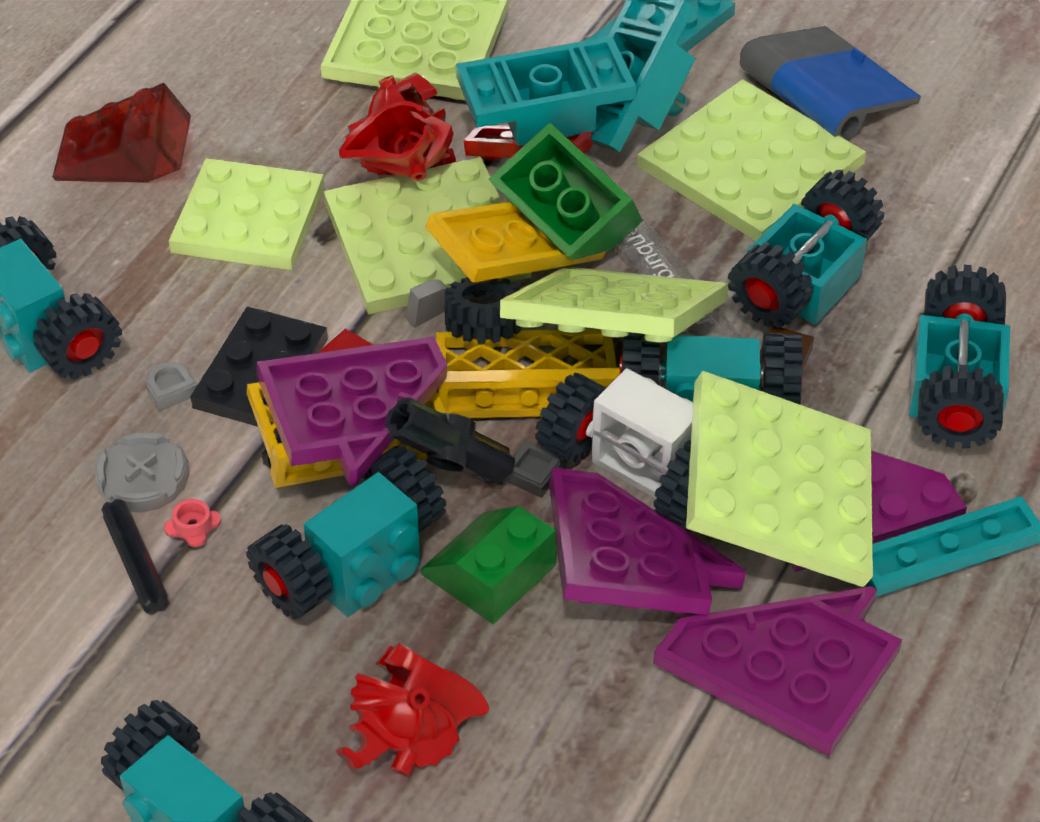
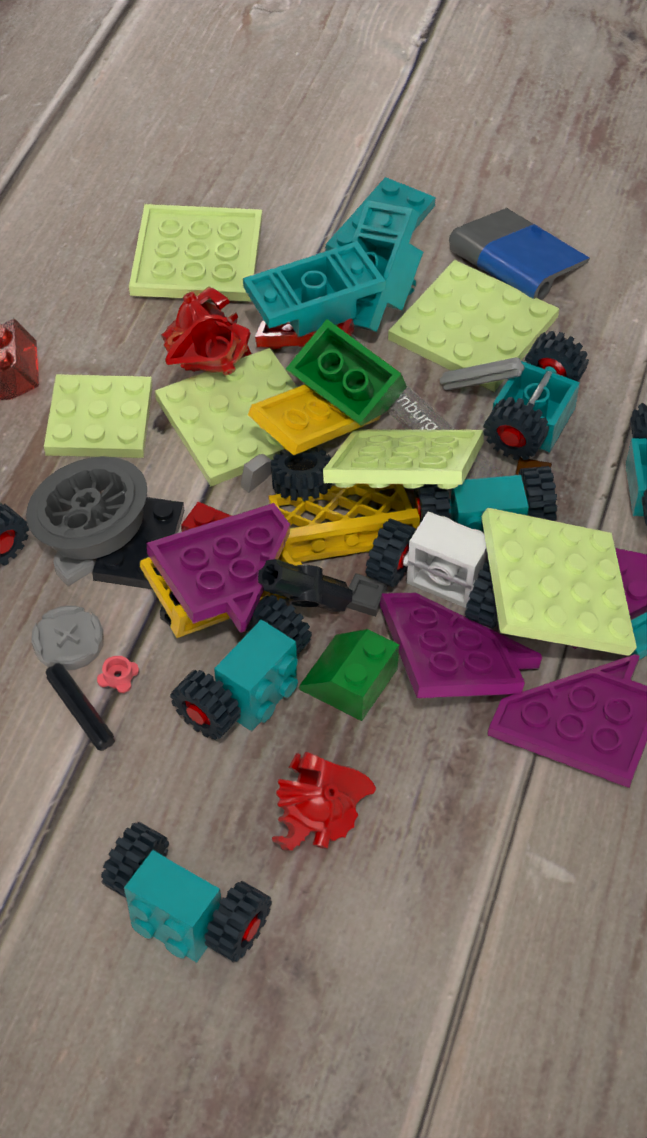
camera: 10 degrees left, 5 degrees up
none -> dark grey piece [26,456,147,560]
none -> light grey axle [440,357,524,391]

